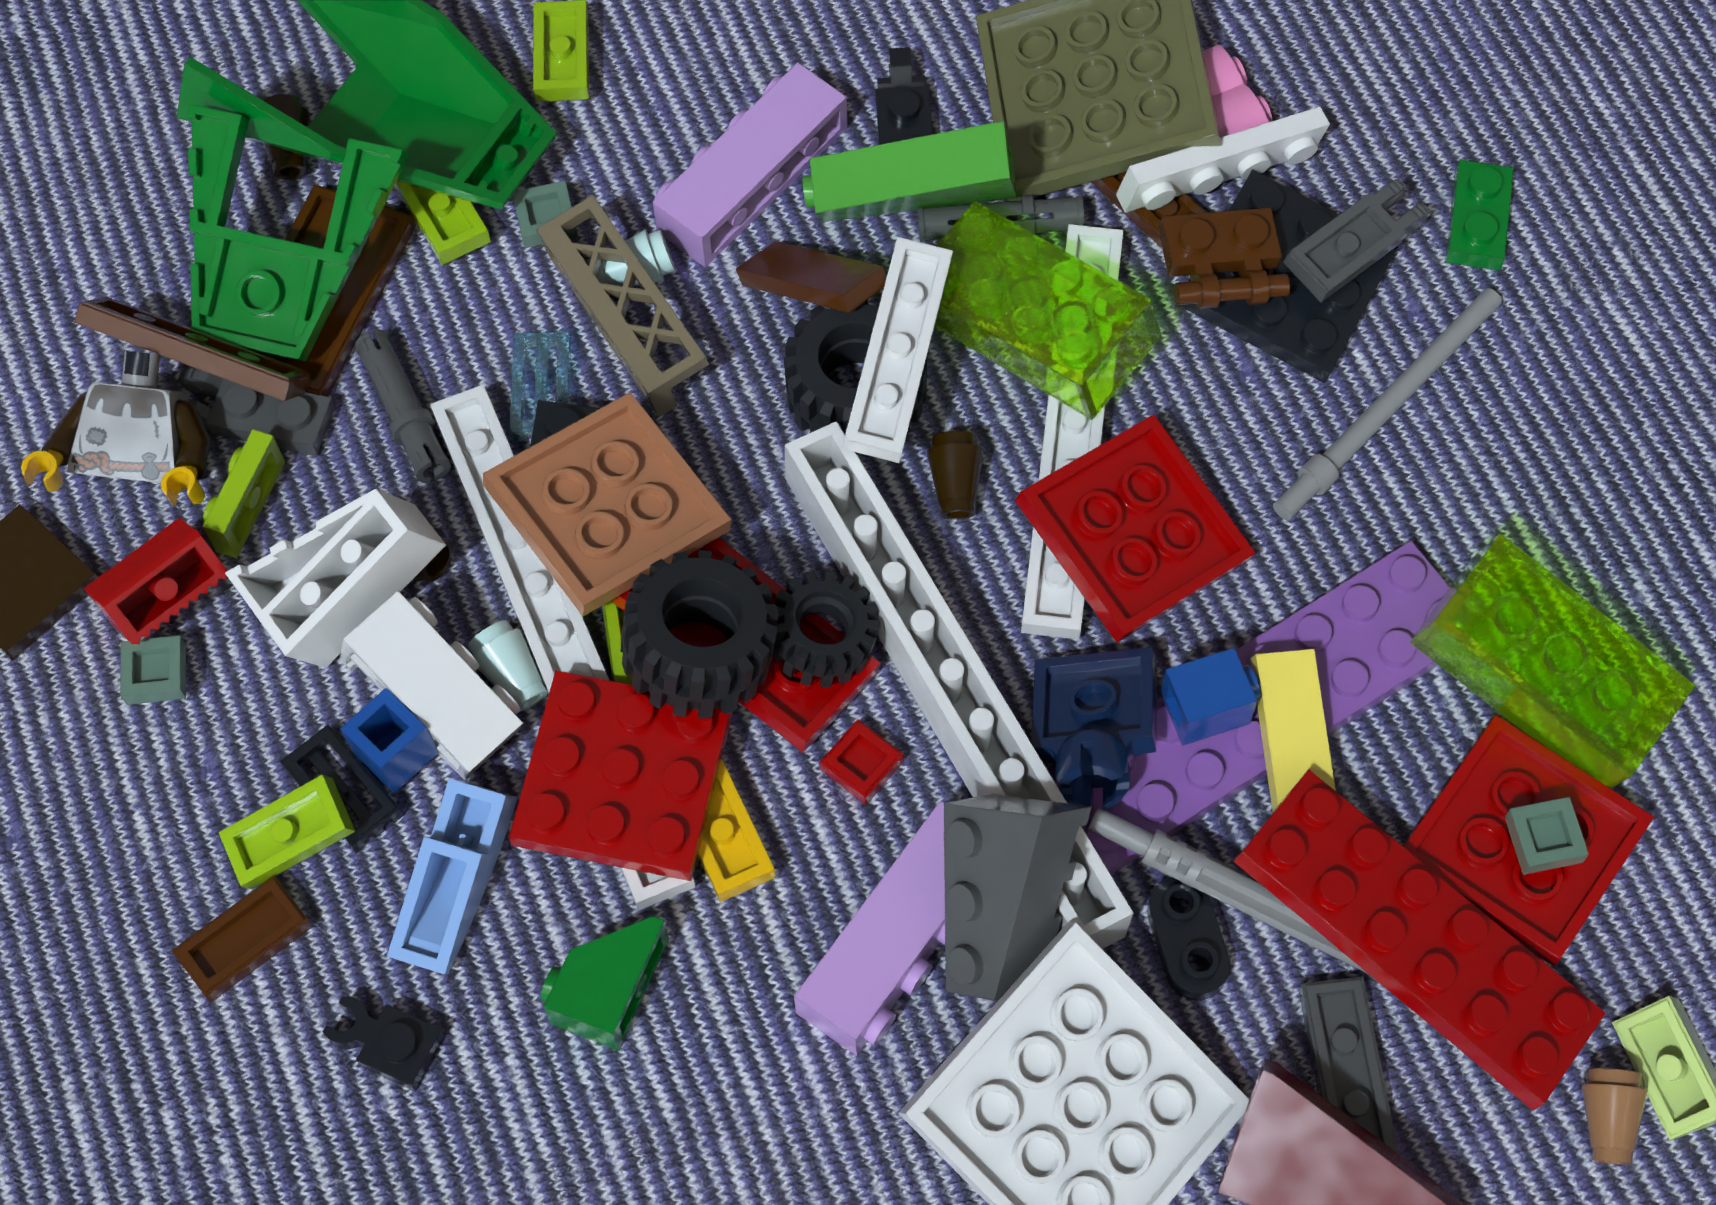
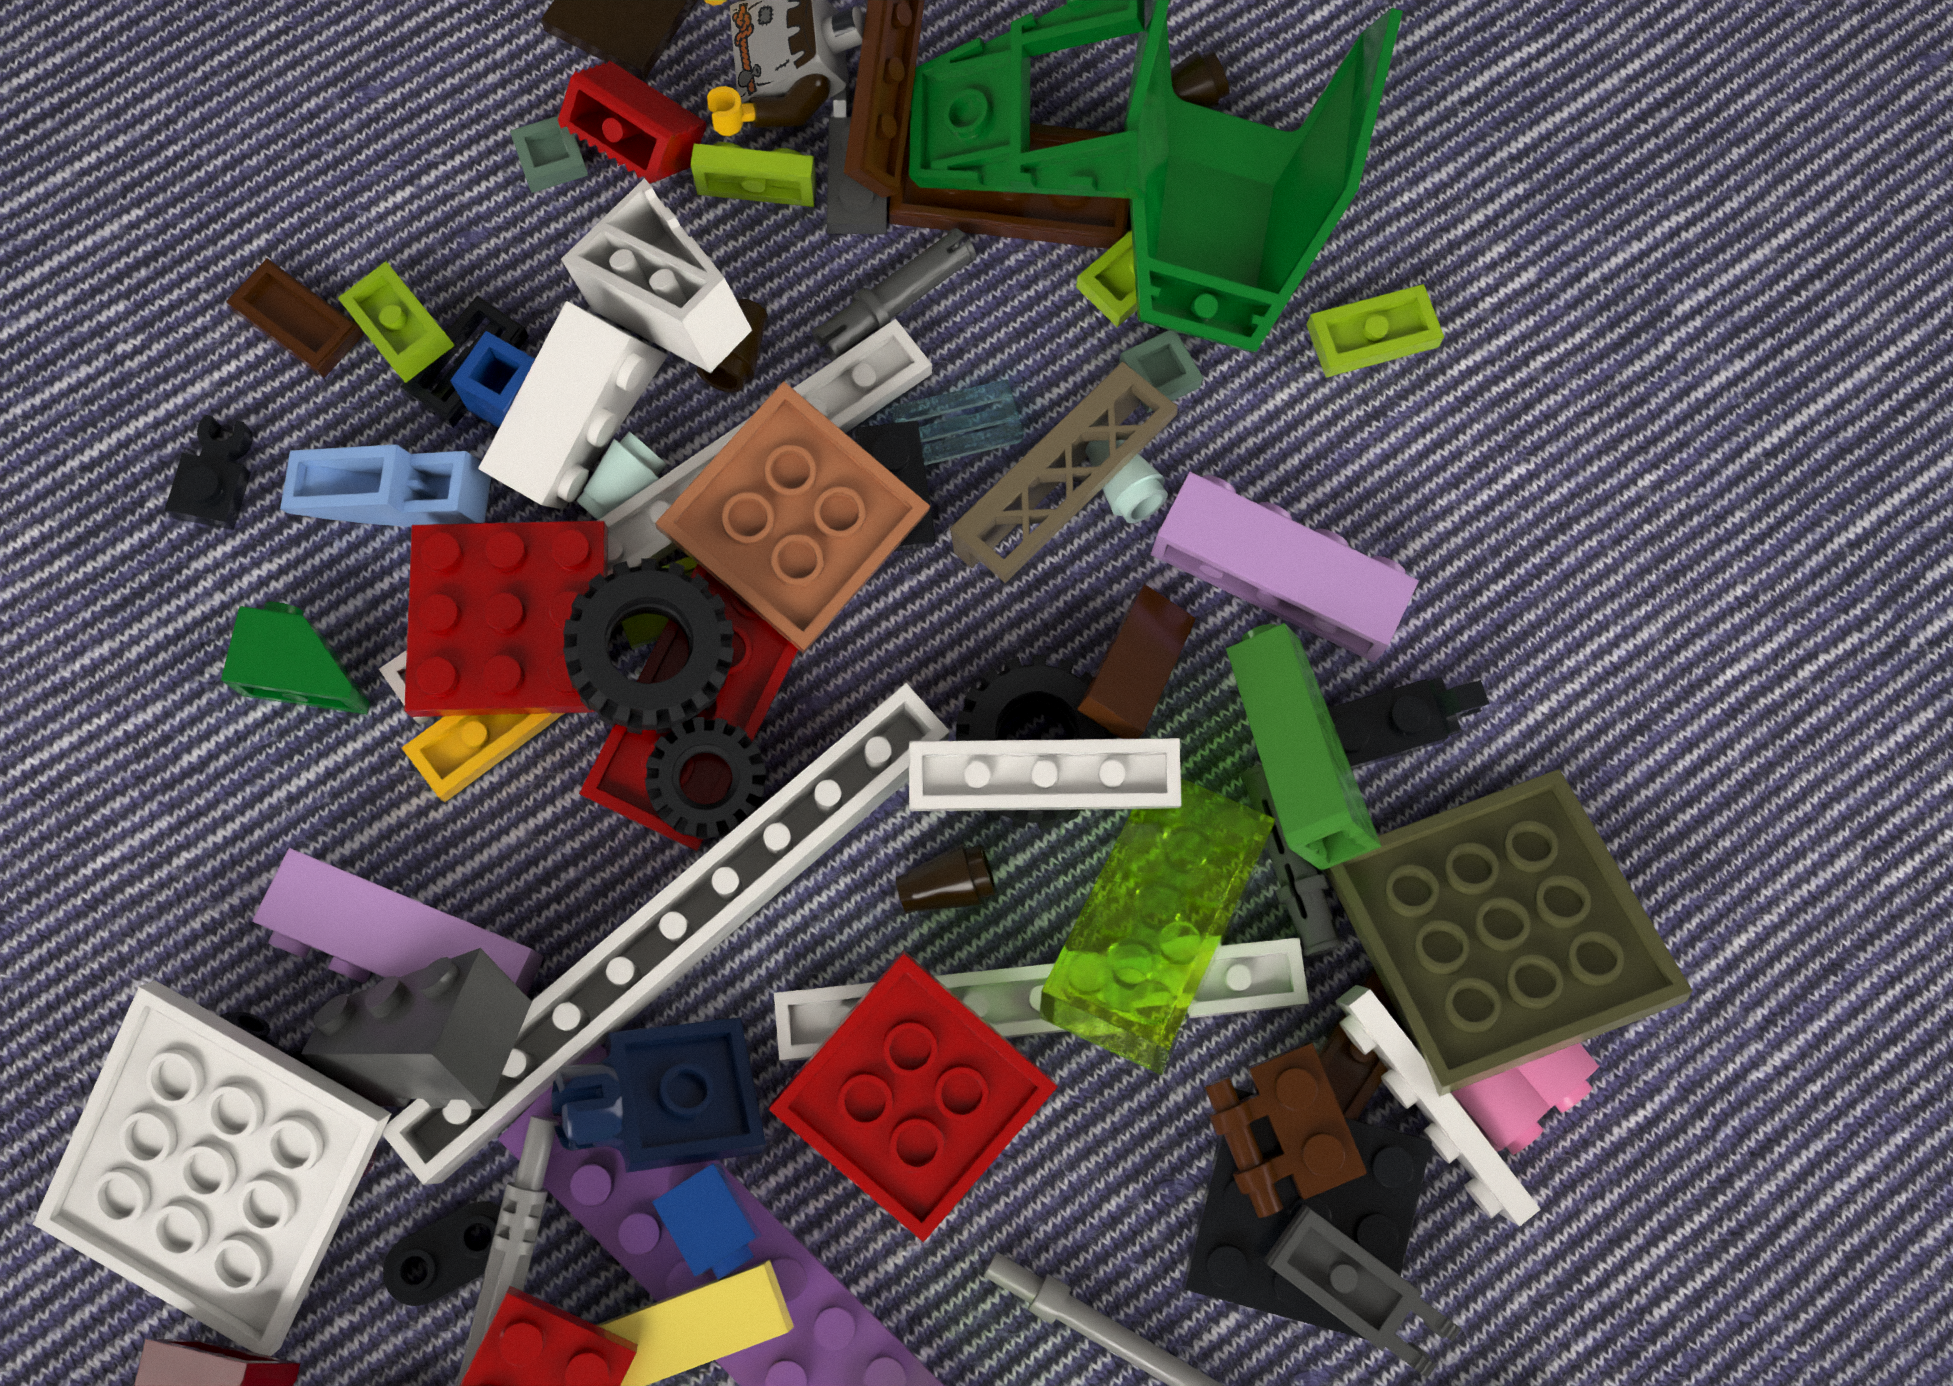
camera: 70 degrees right, 10 degrees up
red tile [819,719,904,805] -> none

